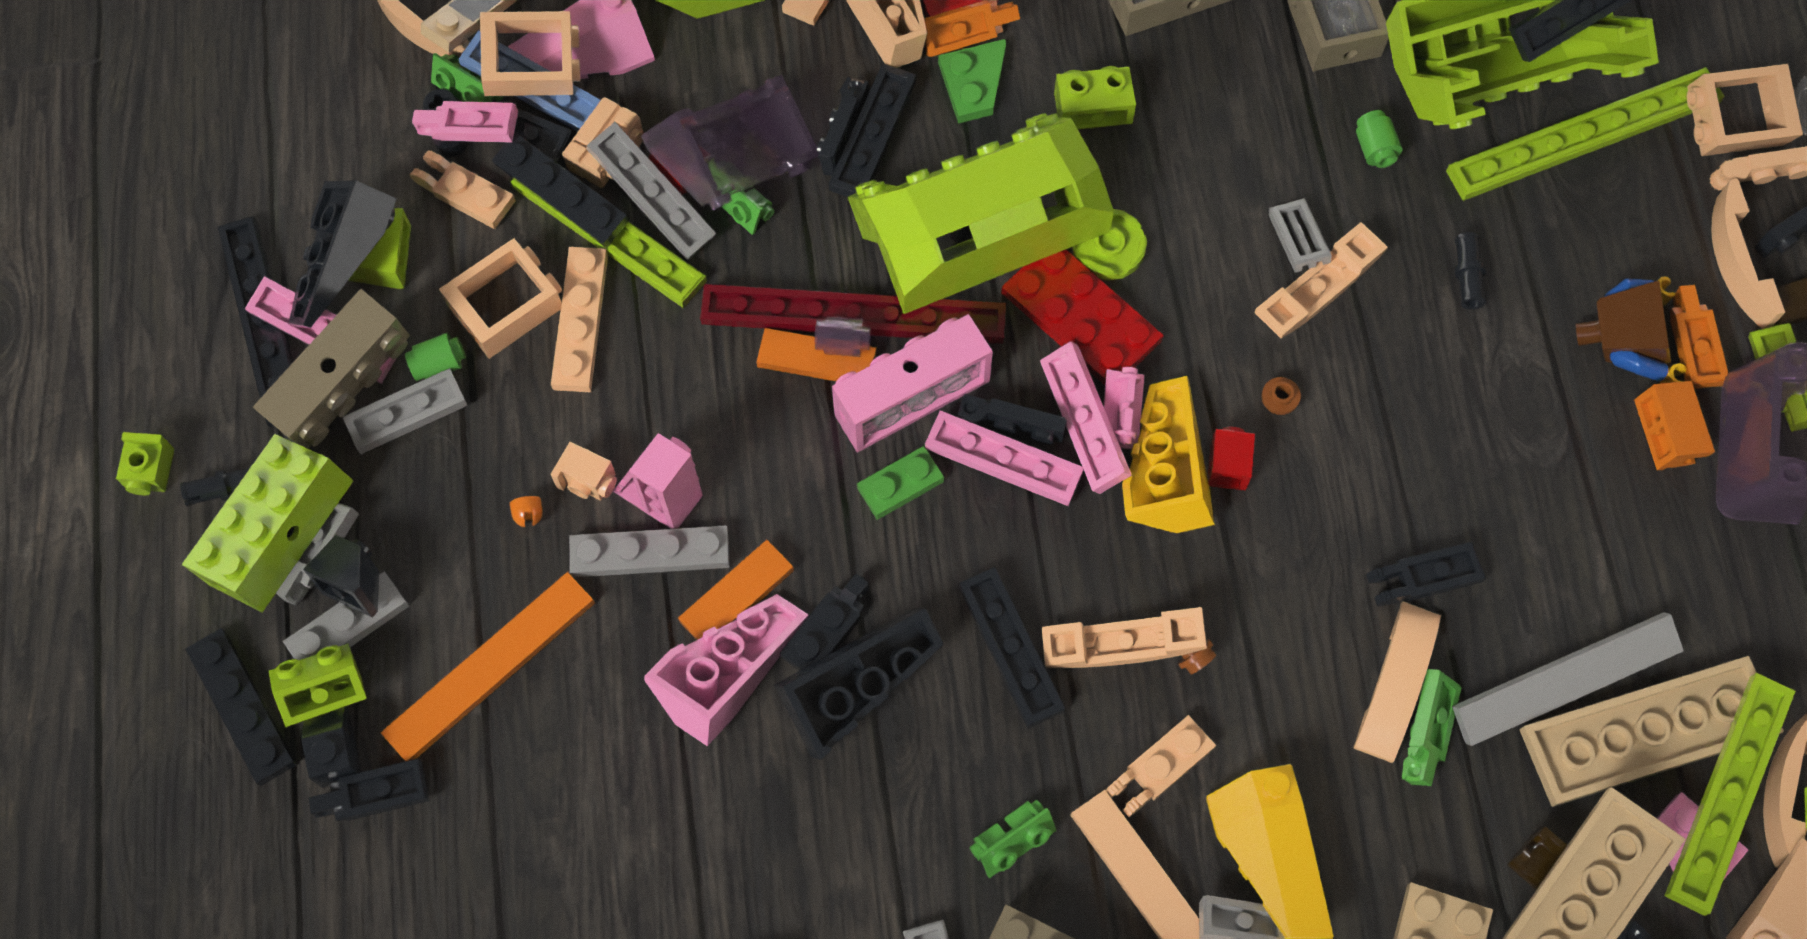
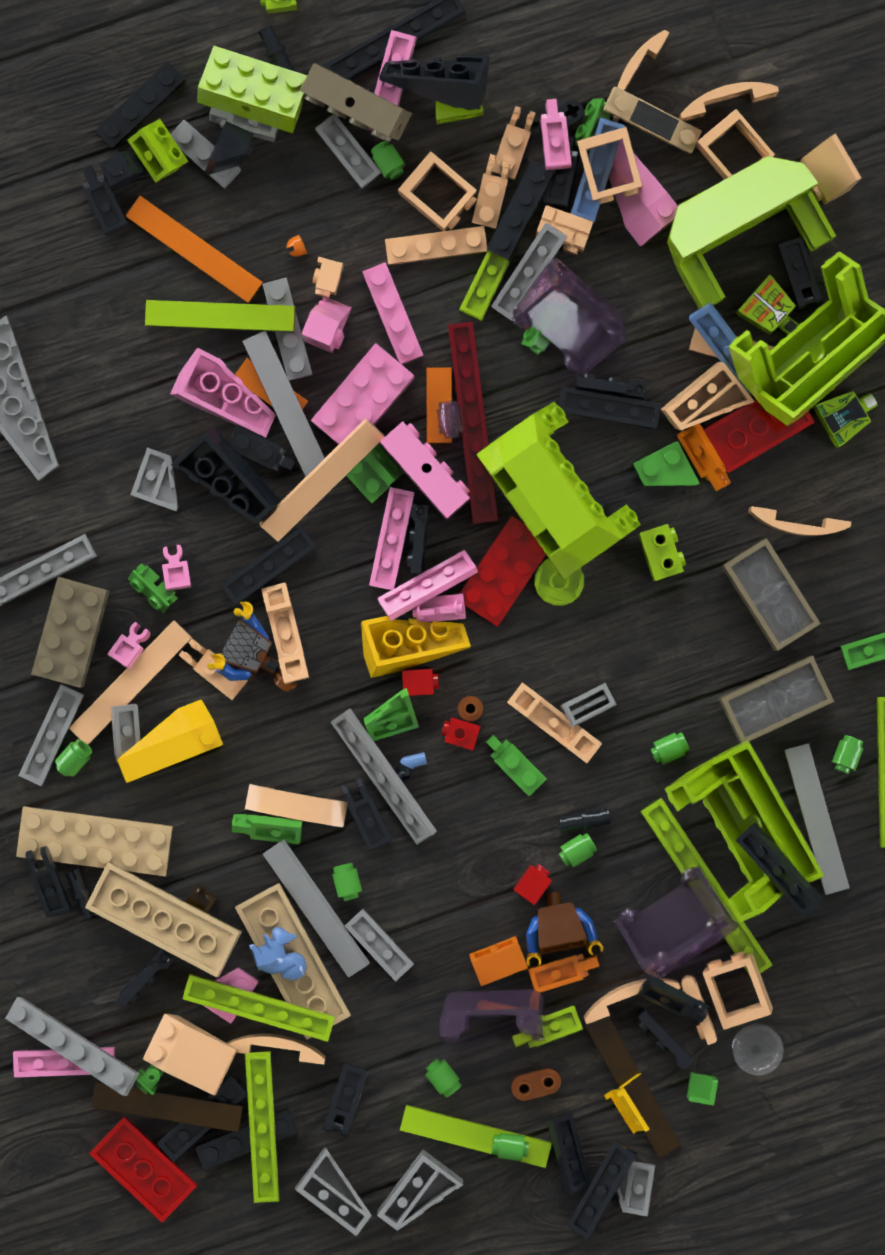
camera: 80 degrees right, 20 degrees up
none -> bright pink plate [107,622,151,670]
none -> light grey wing [131,448,178,512]
none -> lime tile [145,300,296,332]
none -> bright pink plate [162,545,191,591]
none -> torso [207,602,279,681]
none -> light grey tile [243,331,325,476]
none -> medium blue animal [249,927,307,981]
none -> light nougat tile [259,418,384,541]
none -> bright pink brick [311,343,415,445]
none -> light grey tile [331,709,437,845]
none -> bright green brick [332,862,362,901]
none -> light grey plate [345,909,414,982]
none -> bright pink plate [362,262,423,364]
none -> bright green plate [363,443,405,486]
none -> bright green wing [364,688,419,741]
none -> arm [395,752,427,783]
none -> red brick [441,717,480,750]
none -> light nougat hinge [472,154,511,229]
none -> bright green hinge [486,735,547,796]
none -> red brick [513,864,552,905]
none -> bright green brick [559,833,597,868]
none -> clear purple windscreen [614,866,739,978]
none -> black hinge [638,975,709,1023]

